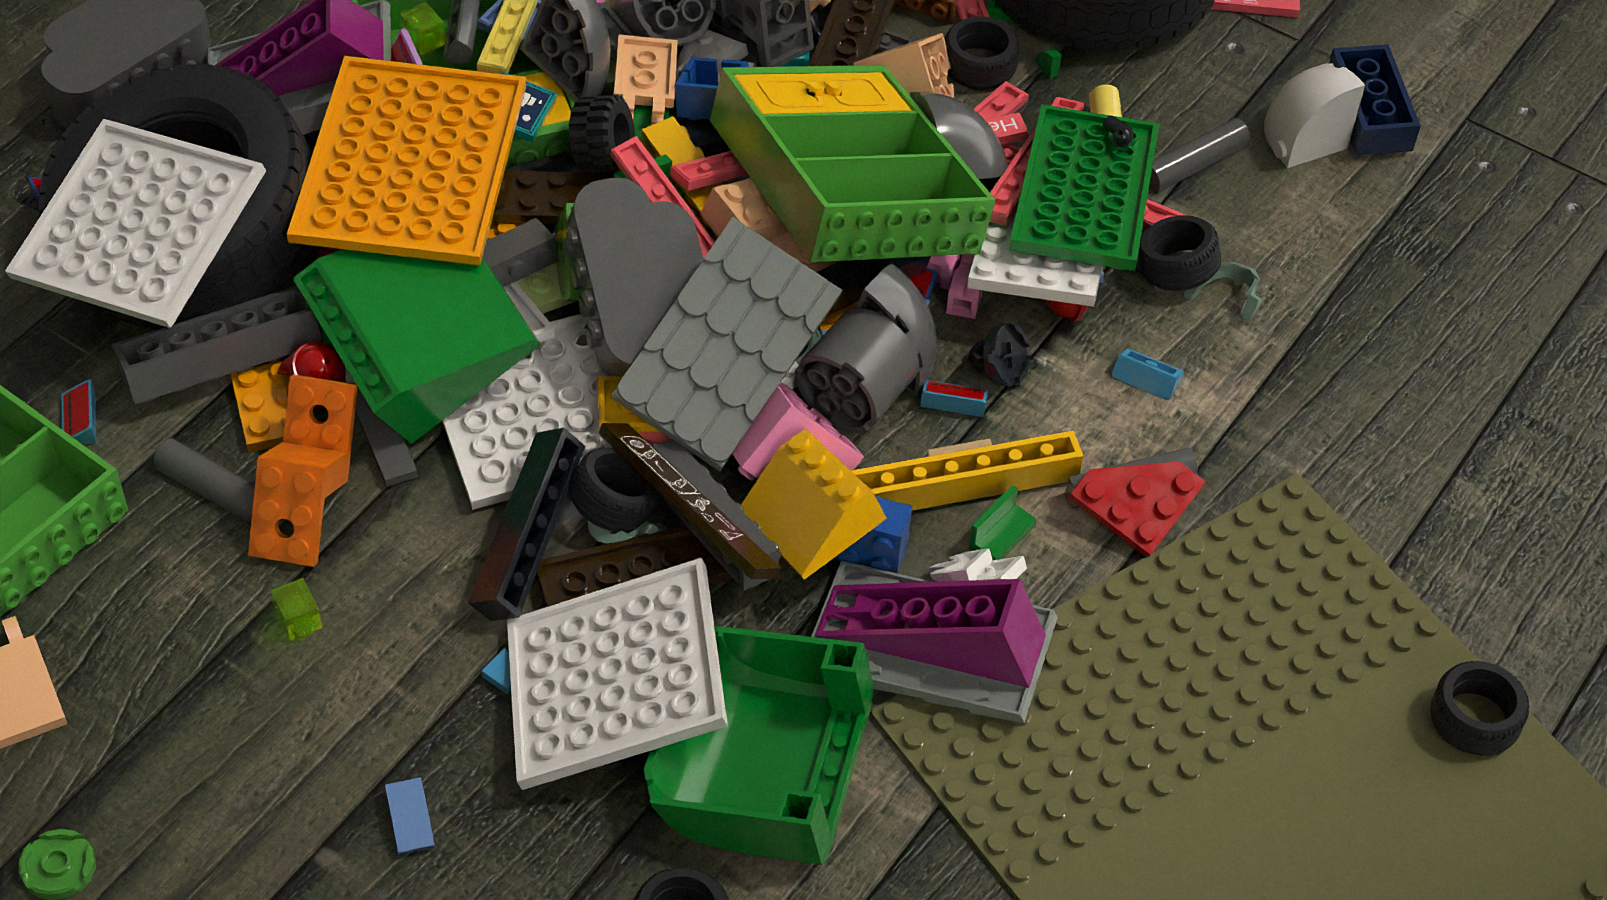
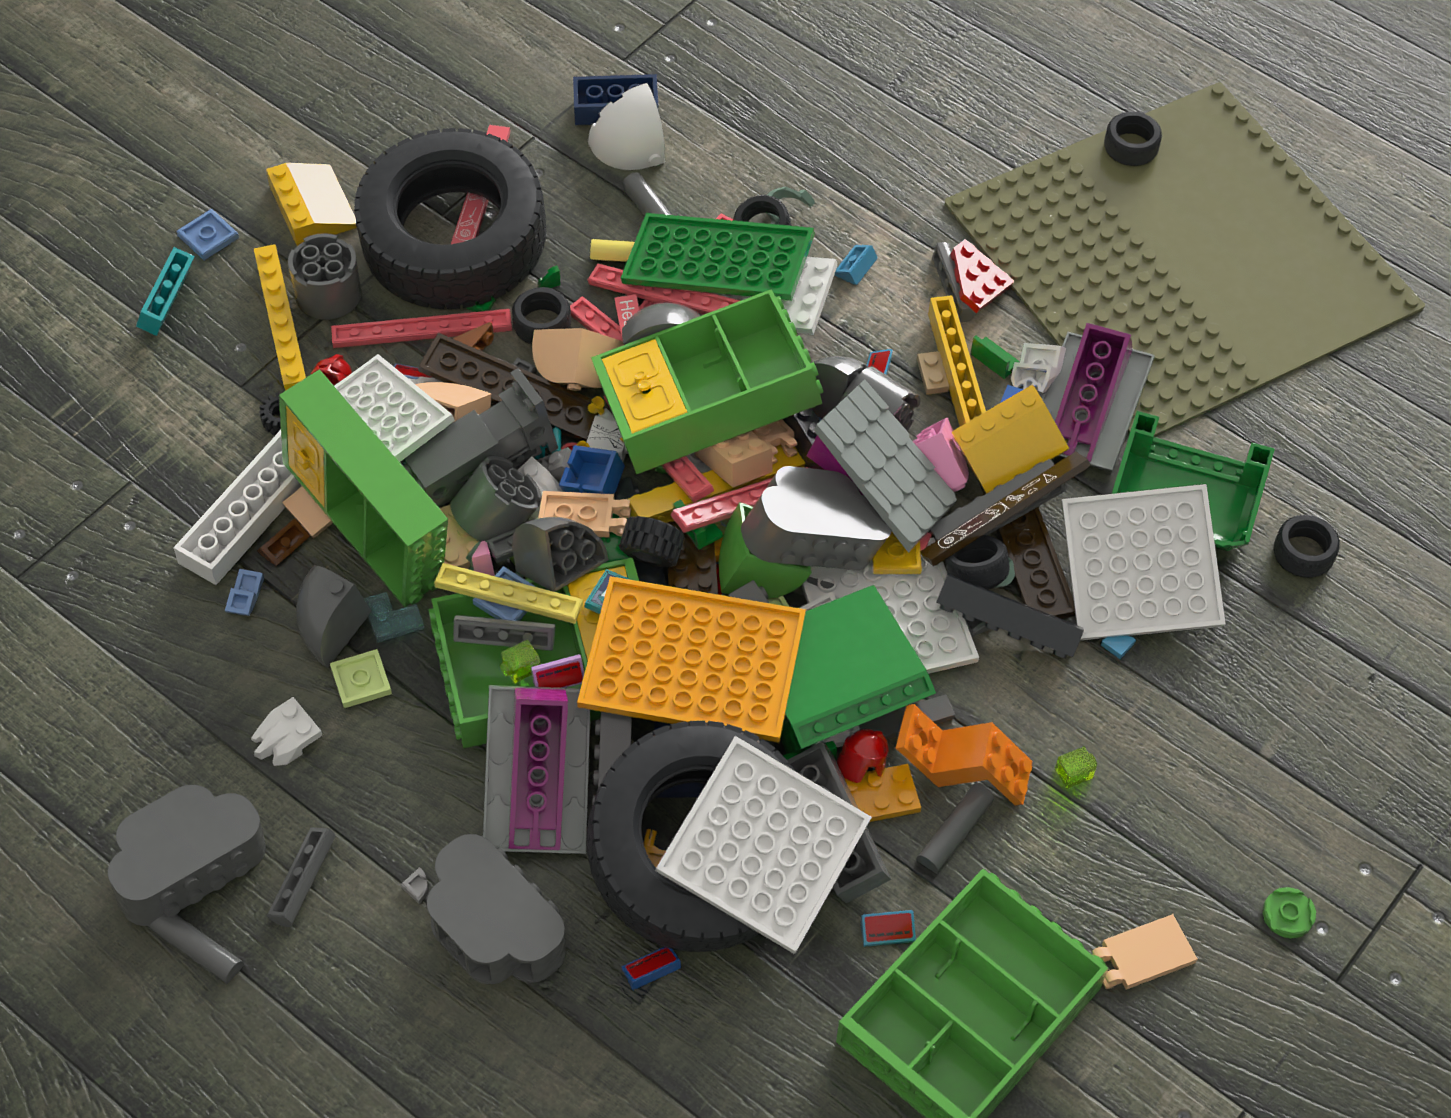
camera: 85 degrees left, 5 degrees up
medium blue slope [385,777,435,855] -> none
black tile [968,323,1030,387] -> none
black arm [1103,115,1133,148] -> none

